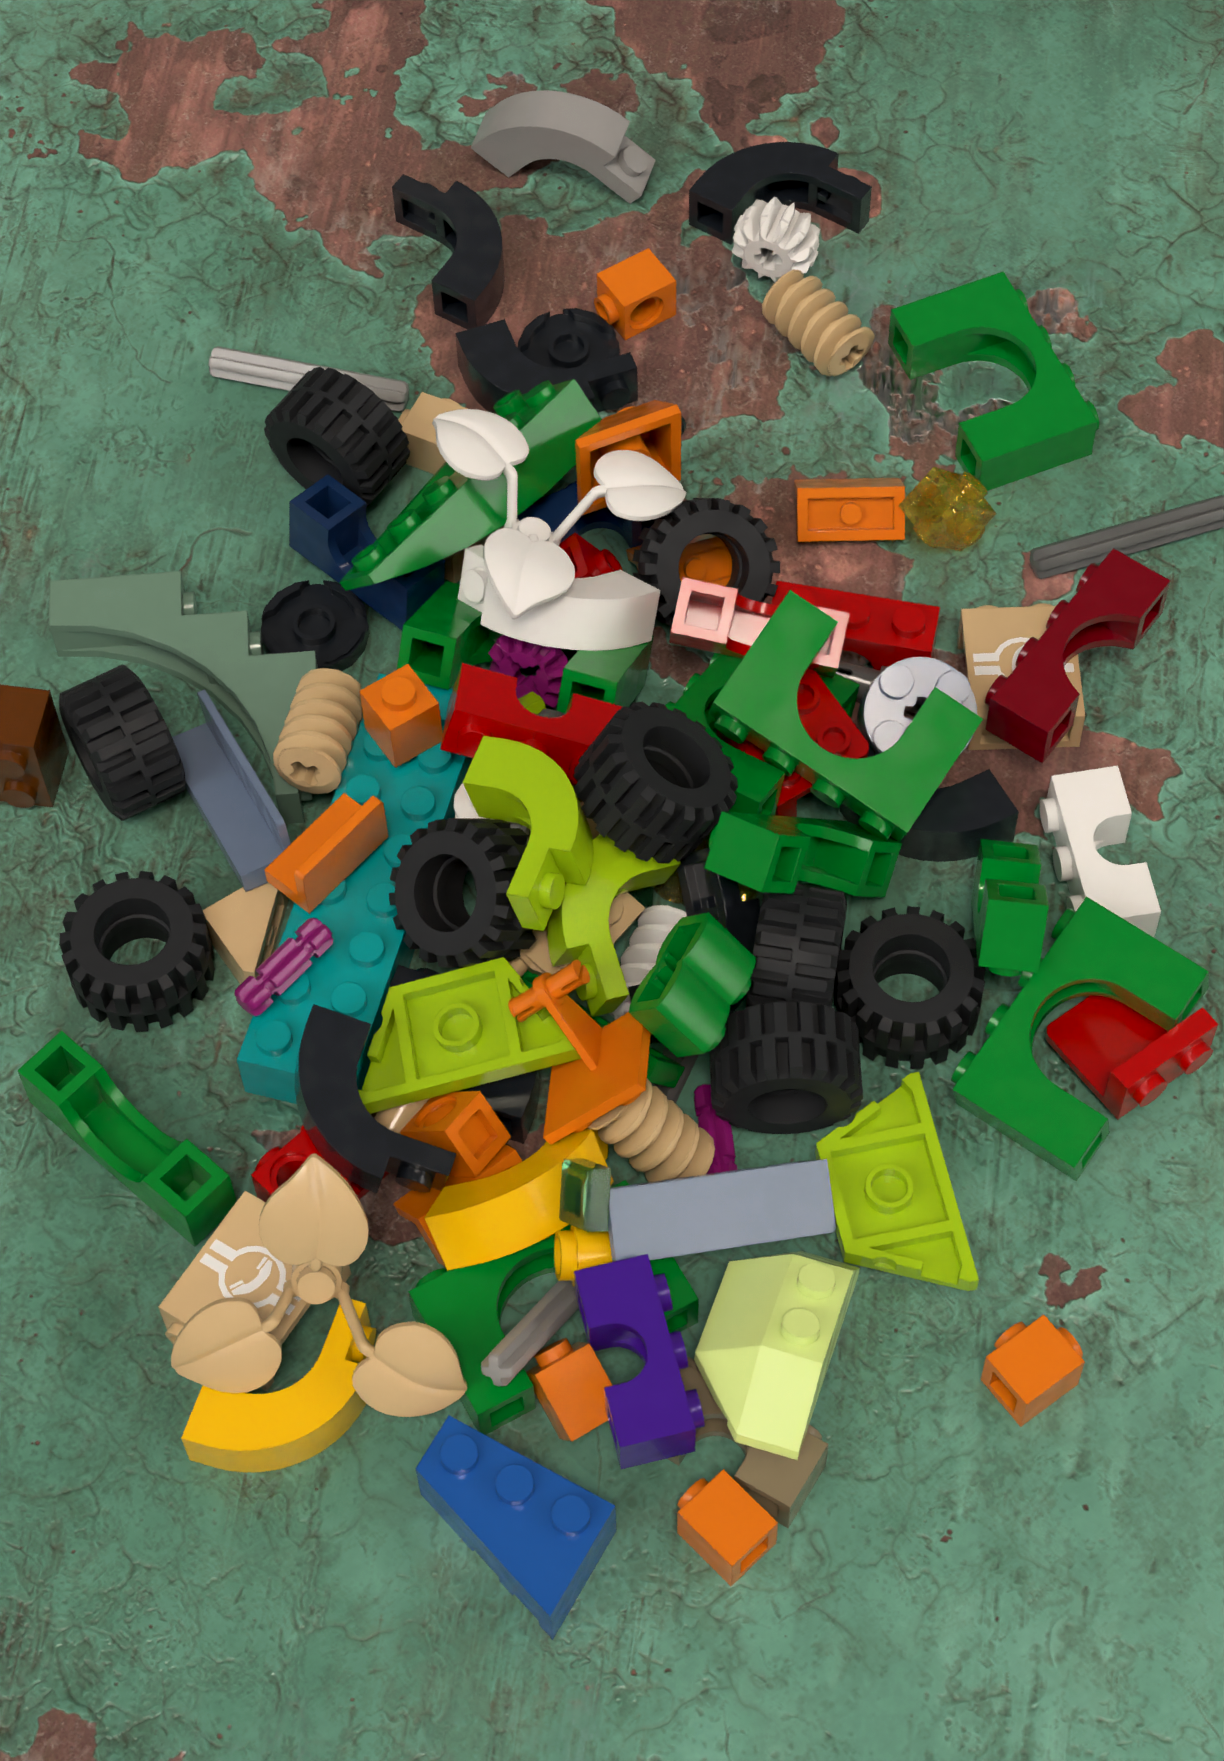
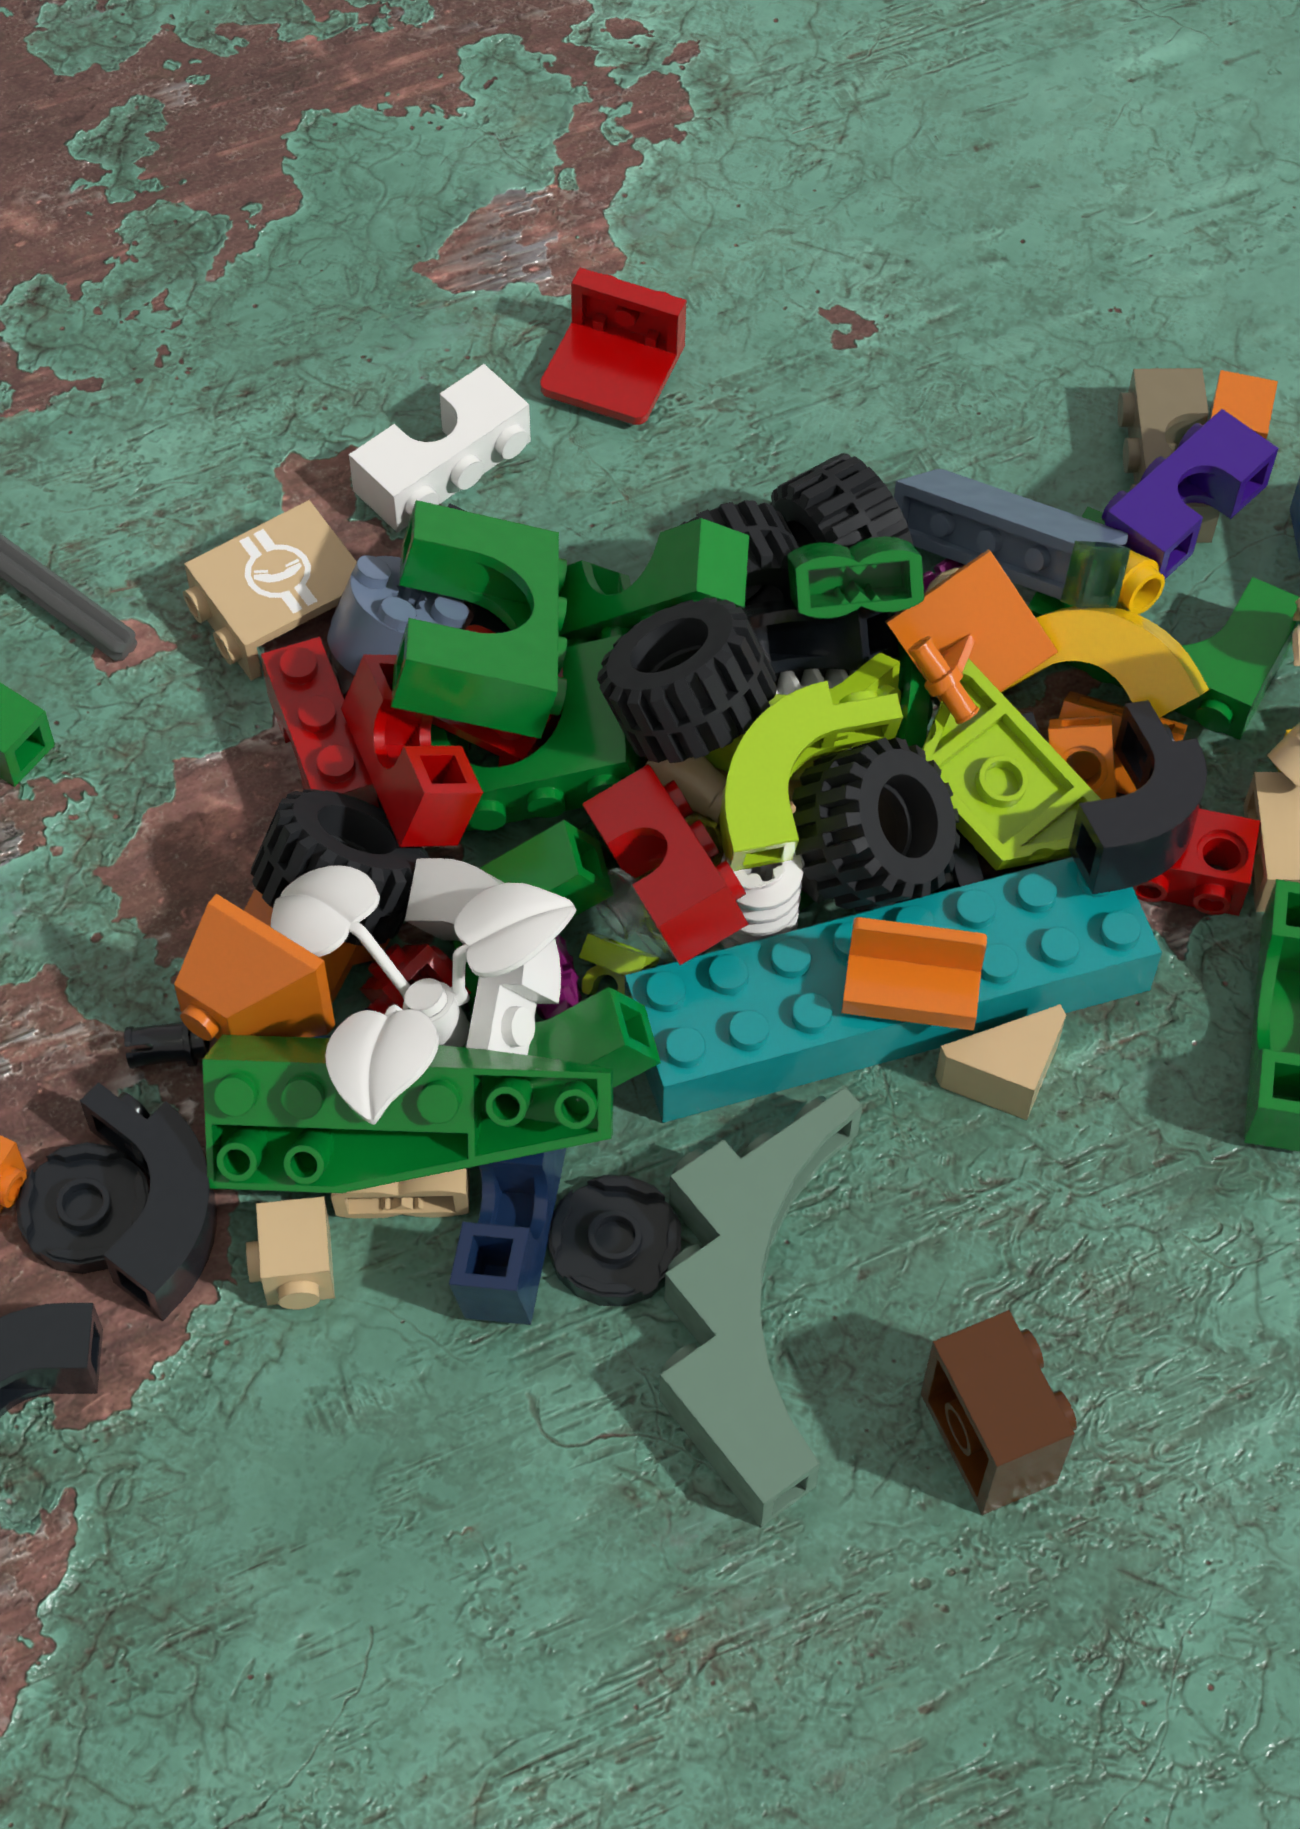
camera: 125 degrees left, 0 degrees up
black tyre [59,664,185,821] -> none
black tyre [59,871,215,1032] -> none
sand blue panel [172,689,291,892] -> none
light grey axle [208,346,409,412] -> none
magenta axle [234,917,333,1016] -> none
black tyre [264,367,410,507] -> none
tan piece [273,668,363,794] -> none
orange brick [359,664,443,768] -> none
light grey axle [481,1281,579,1386] -> none
orange brick [526,1338,613,1442] -> none
yellowish green wedge [694,1251,860,1460] -> none
orange panel [794,478,905,542] -> none
lime wing [815,1072,979,1291] -> none
black tyre [834,906,986,1069] -> none
clear yellow brick [898,467,997,552] -> none
green arch [951,896,1209,1181] -> none
green arch [971,839,1049,977] -> none
orange brick [981,1314,1085,1427] -> none
dark red arch [984,548,1171,763] -> none

